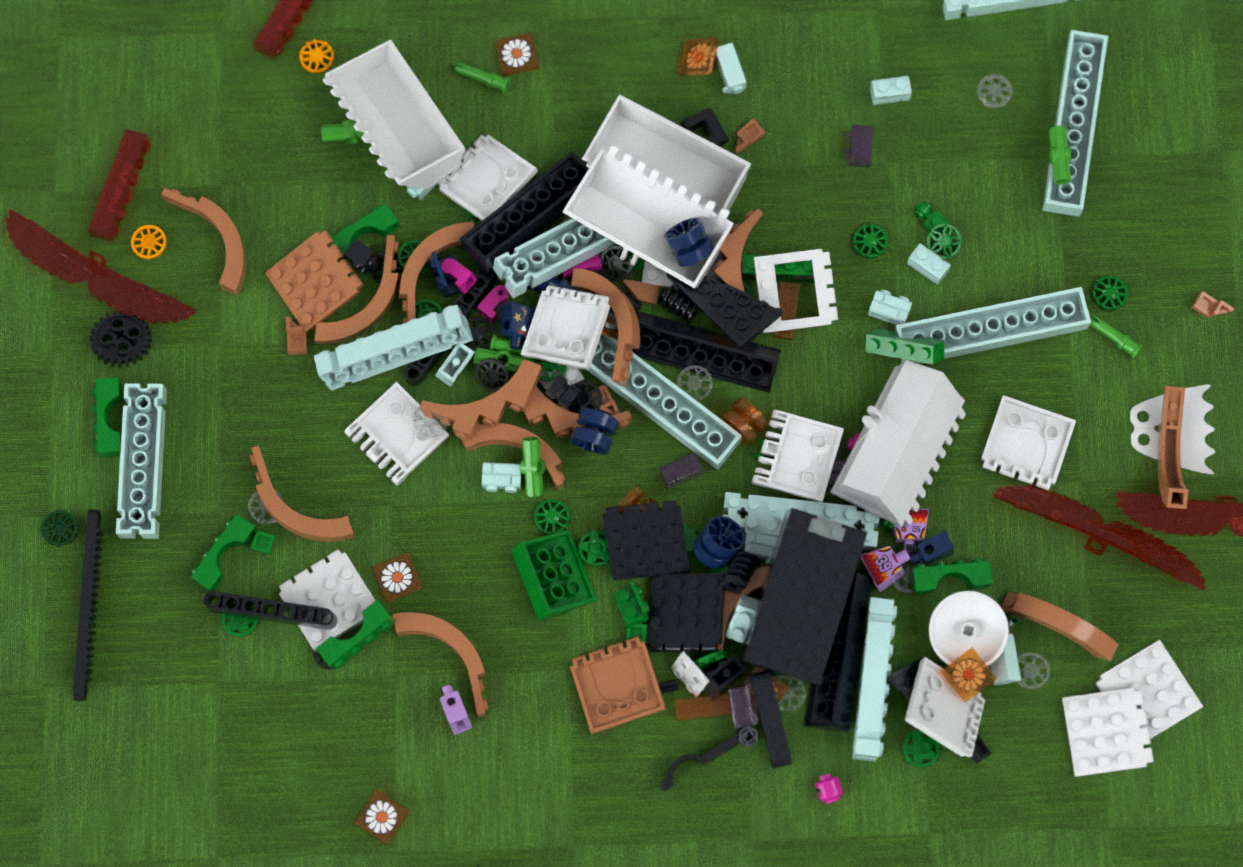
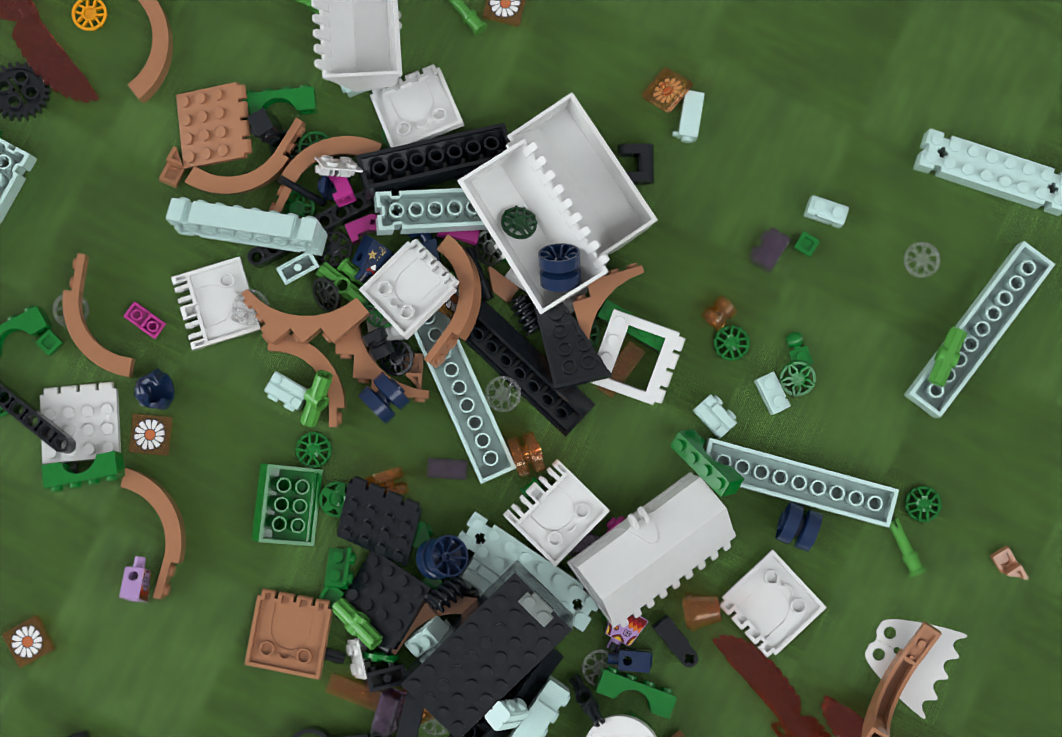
camera: 30 degrees right, 10 degrees up
nougat slope [736,118,766,154] -> none
torso [860,546,910,592] -> none
none -> dark pink slope [123,301,166,339]
none -> dark blue helmet [134,368,175,410]
none -> black bar [278,175,327,207]
none -> white hinge [315,155,363,178]
none -> bright green piece [332,598,383,650]
none -> light aqua brick [485,698,529,731]
none -> dark green wheel [501,205,537,239]
none -> black pin [569,675,605,727]
none -> black piece [652,614,698,668]
none -> clear orange piece [682,592,722,632]
none -> clear orange wheel [701,295,738,331]
none -> dark blue wheel [775,501,823,552]
none -> green plate [793,231,820,258]

